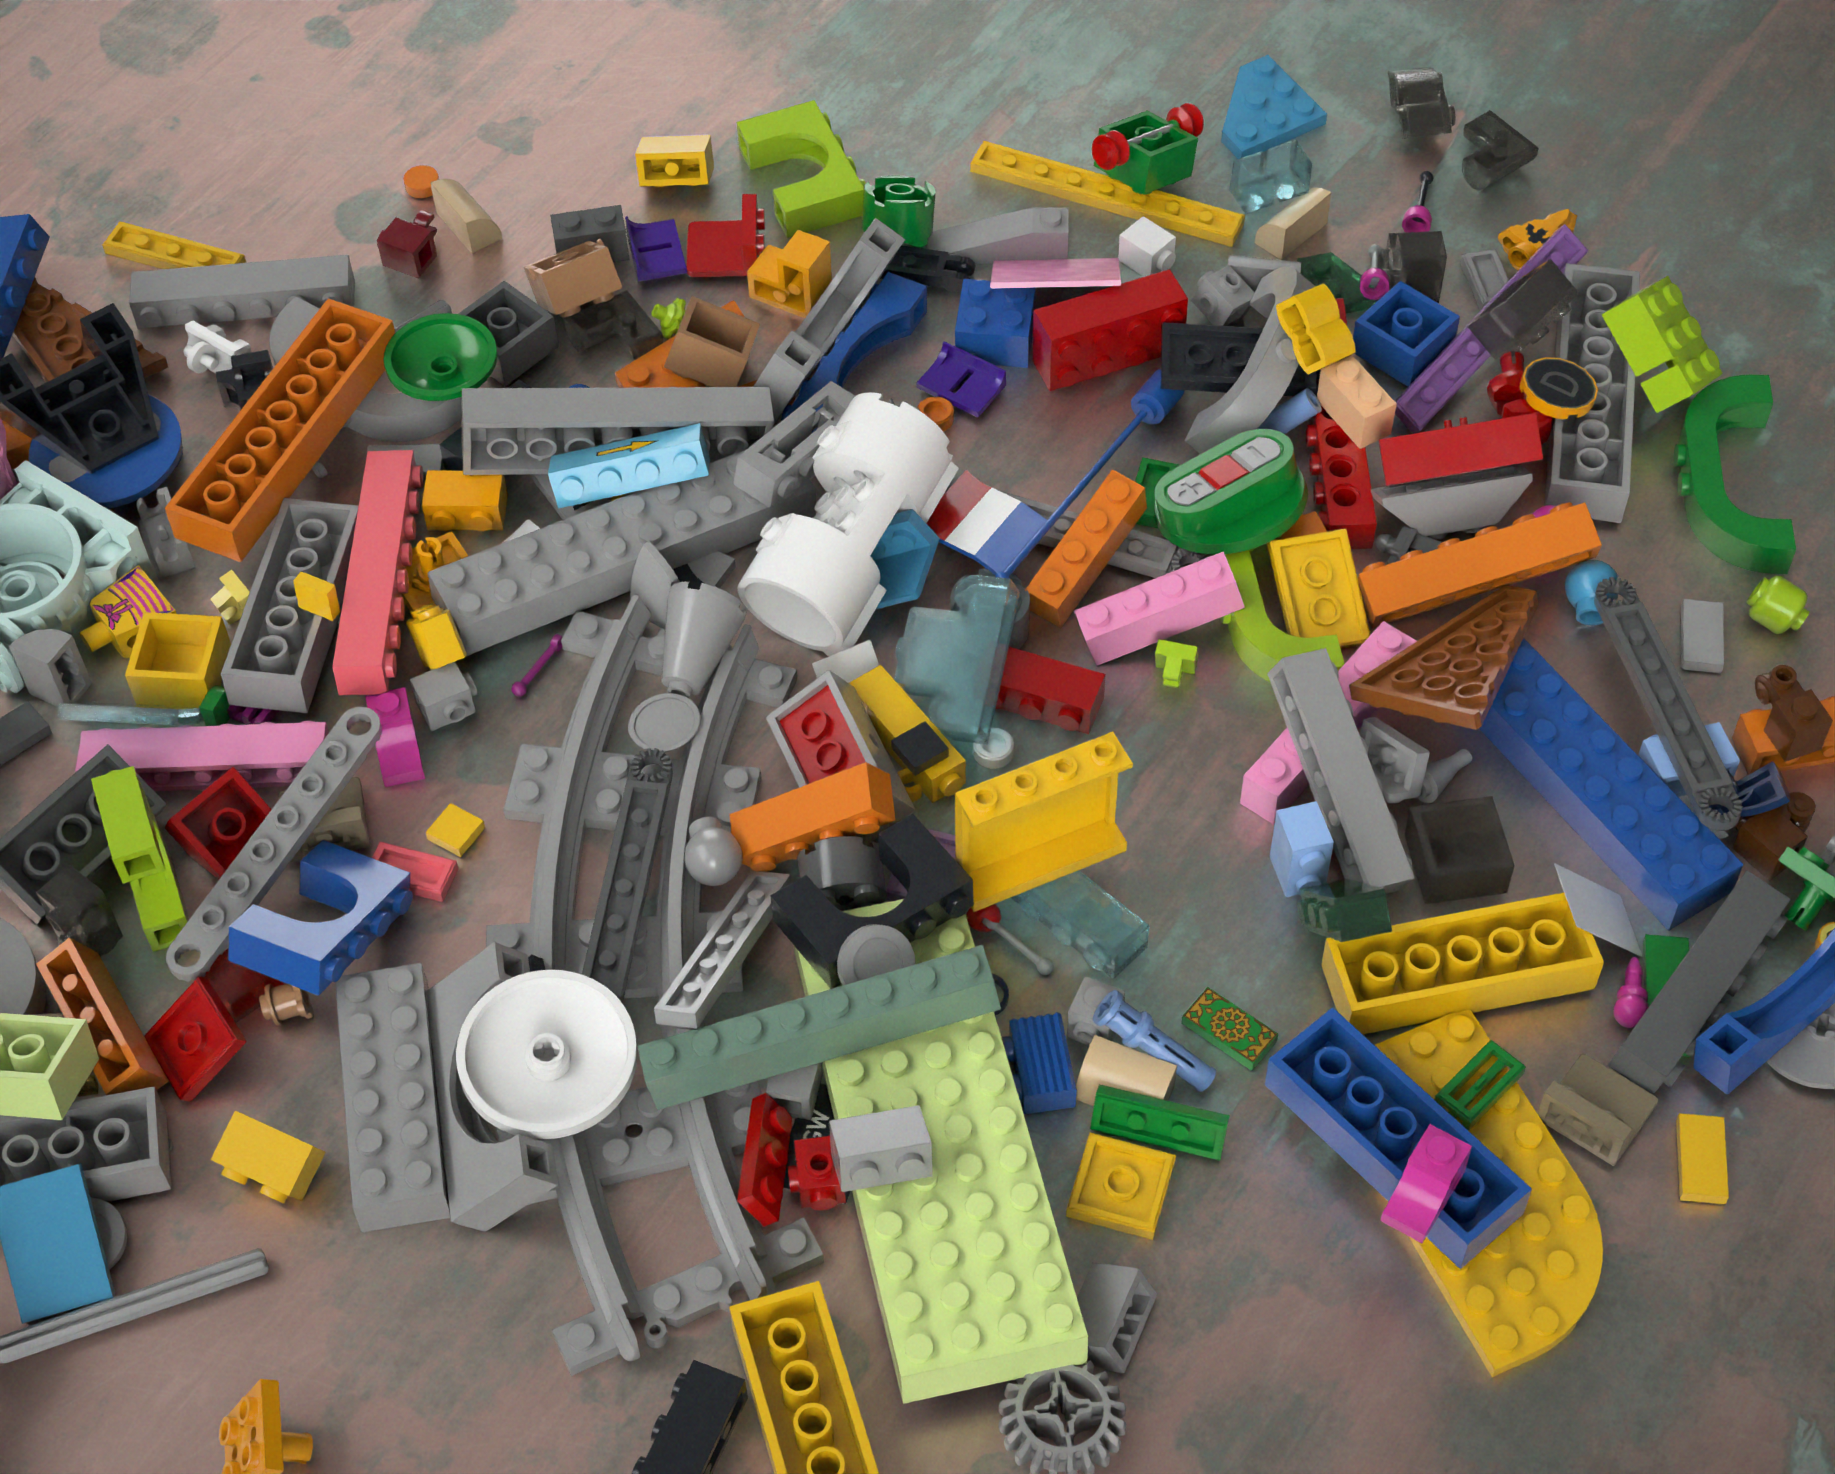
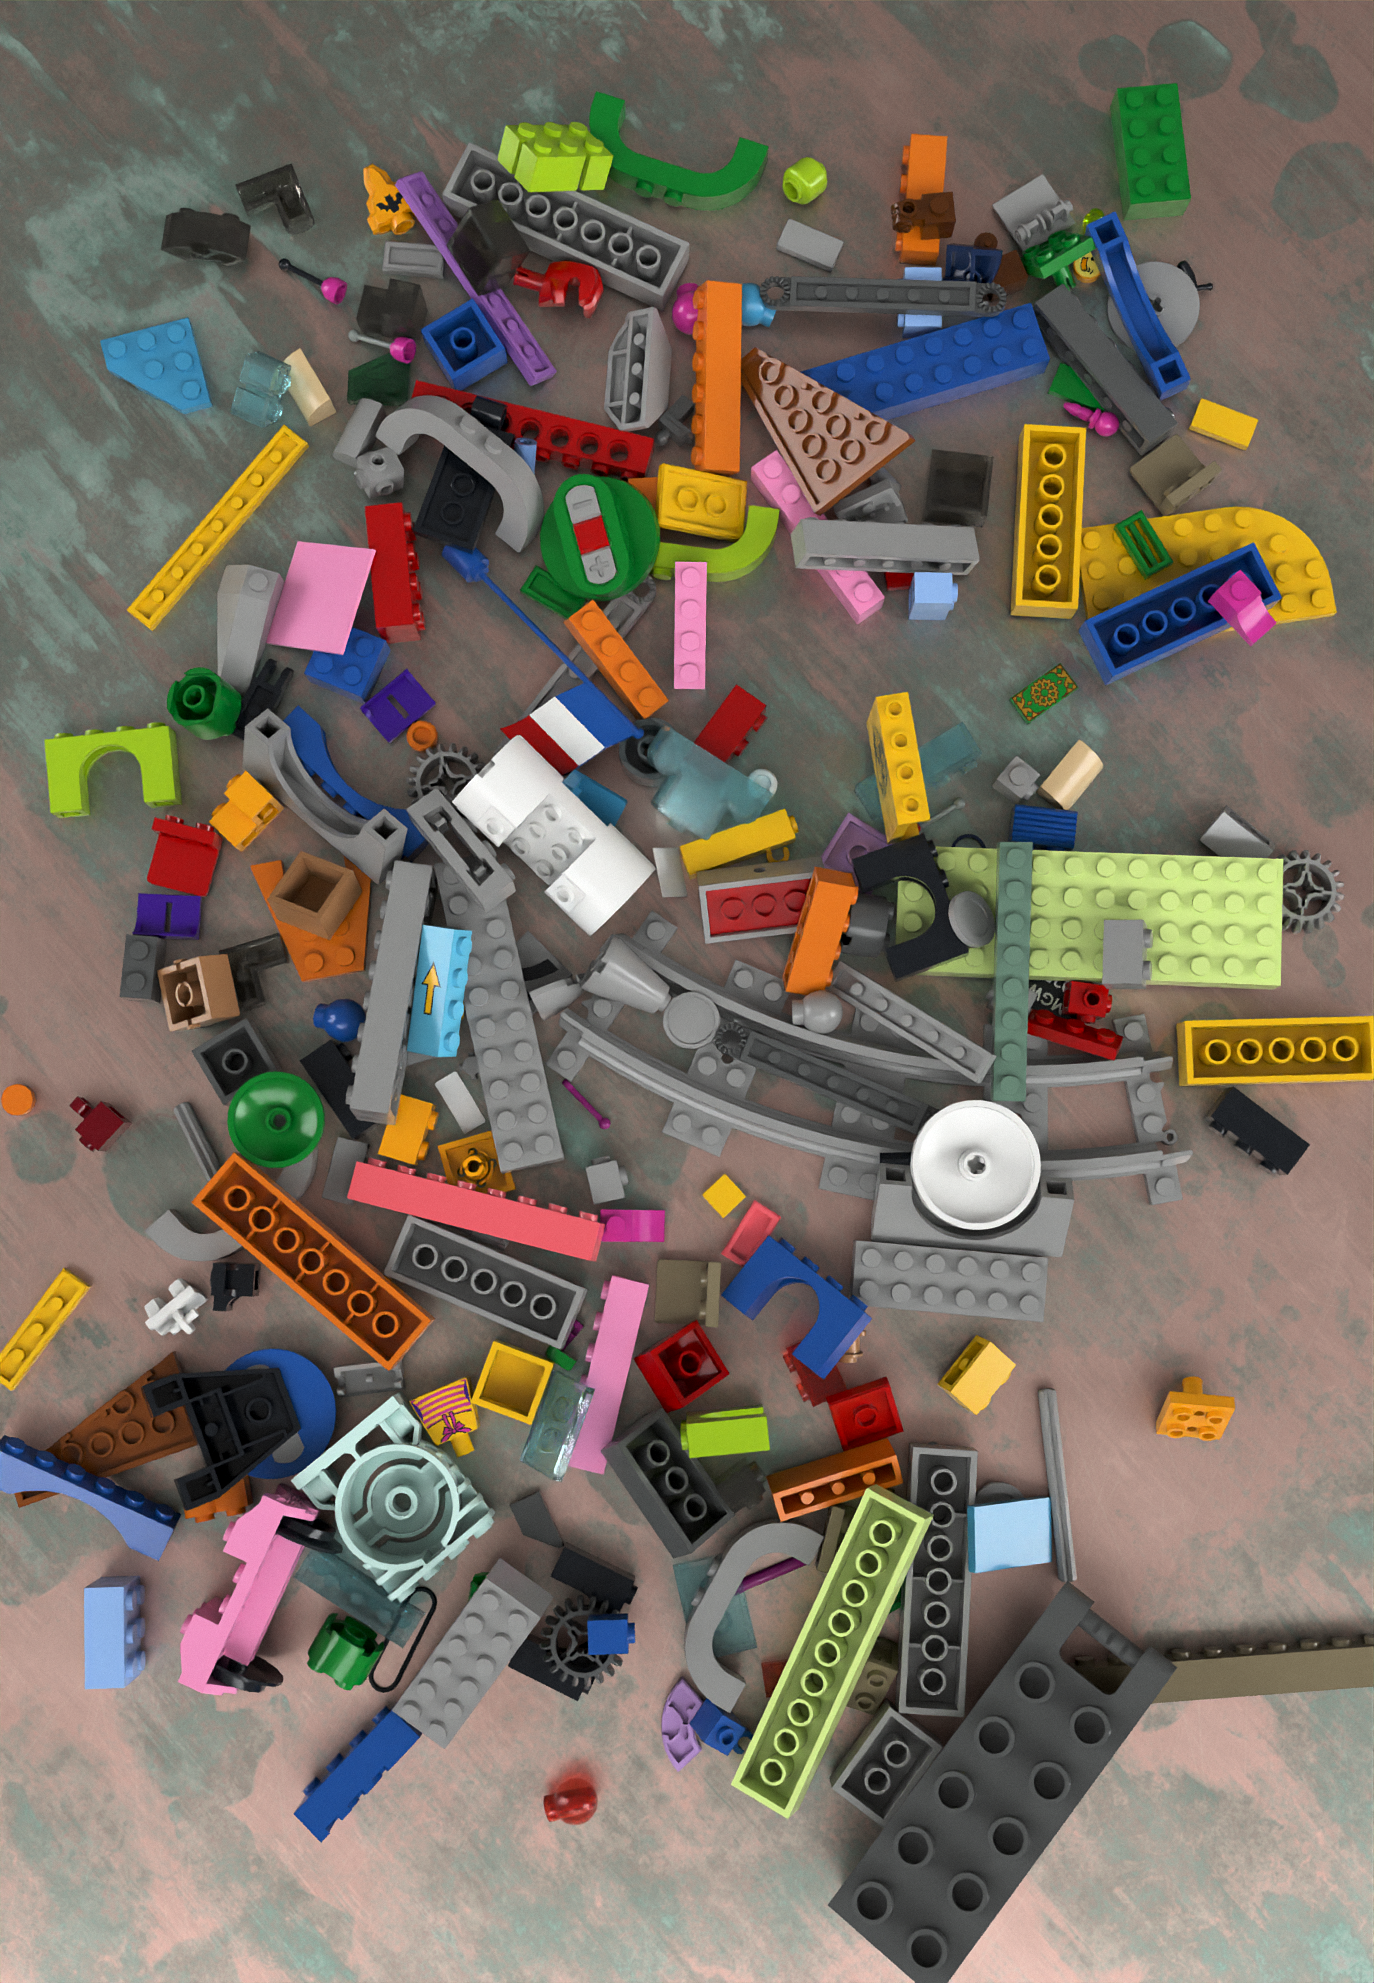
camera: 75 degrees left, 30 degrees up
light grey brick [9,629,92,712] -> none
light grey brick [129,255,355,329] -> none
light grey plate [166,707,382,982] -> none
light yellow tile [210,569,250,625] -> none
yellow tile [293,572,340,621] -> none
yellow brick [406,603,467,669] -> none
tan brick [430,179,502,254] -> none
yellow brick [635,135,714,187] -> none
lime plant [651,297,686,339] -> none
black tile [891,721,949,776] -> none
yellow tile [1066,1132,1176,1240] -> none
green tile [1090,1084,1230,1161] -> none
green brick [1092,103,1204,195] -> none
medium blue pin [1093,990,1216,1092] -> none
white brick [1118,216,1176,277] -> none
lime tile [1155,639,1198,688] -> none
yellow brick [1276,283,1356,375] -> none
clear green brick [1297,879,1392,942] -> none
light nougat brick [1317,355,1397,449] -> none
red brick [1378,413,1543,486] -> none
tile [1519,357,1598,419] -> none
white sticker [1554,863,1642,957] -> none

